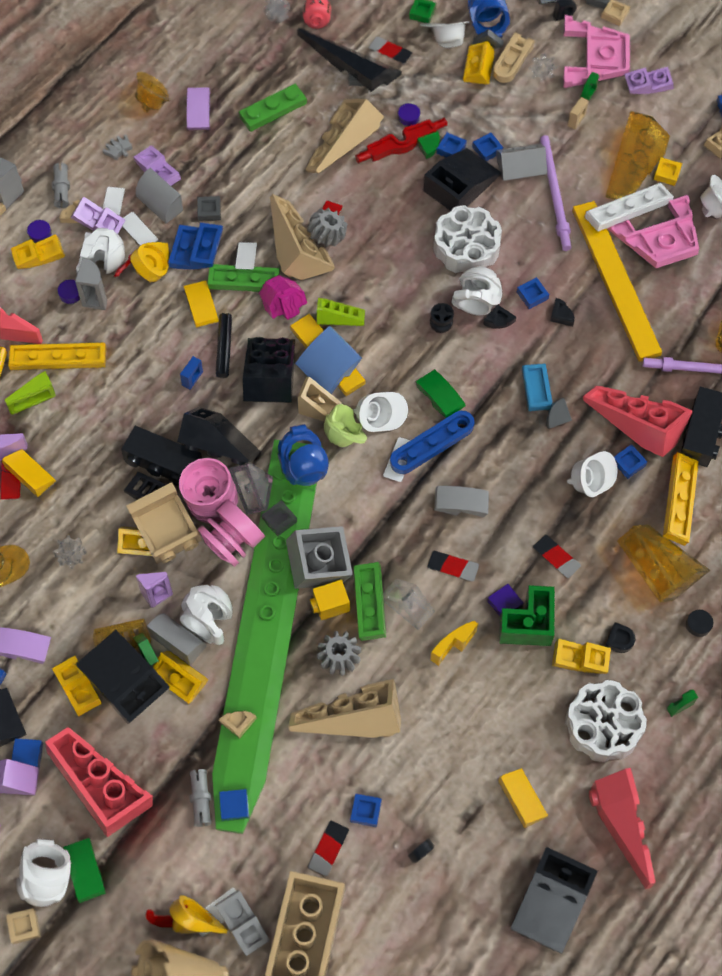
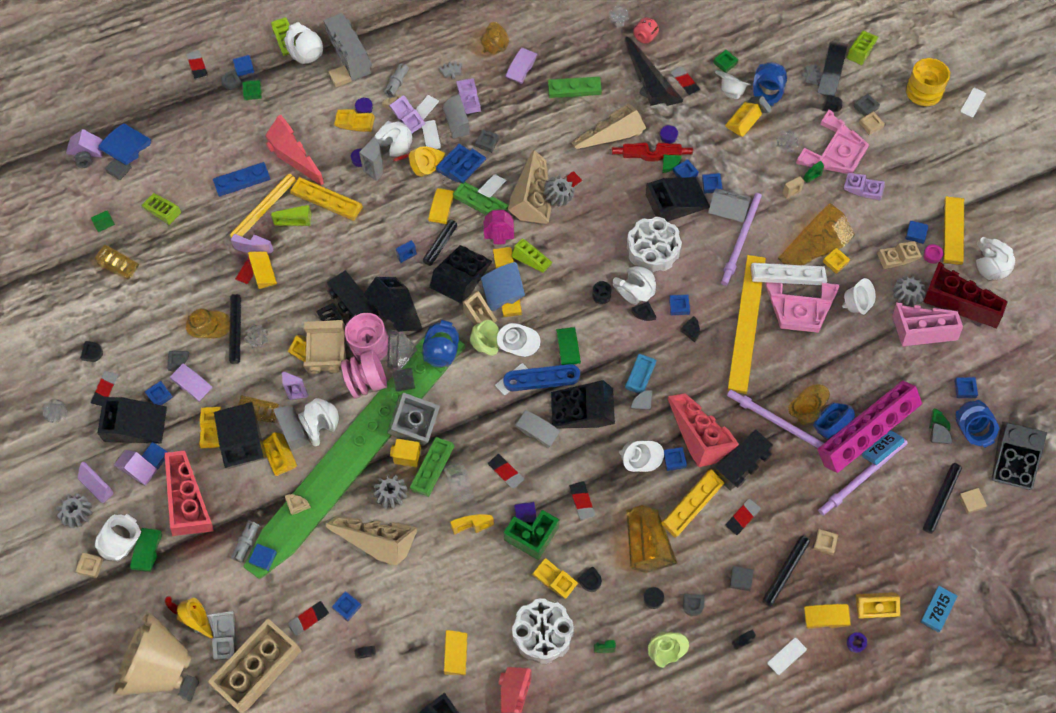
camera: 30 degrees right, 0 degrees up
green tile [133,633,159,665] -> none
tan plate [493,32,535,83] -> none
none -> black axle [229,294,241,364]
none -> black slope [551,380,615,429]

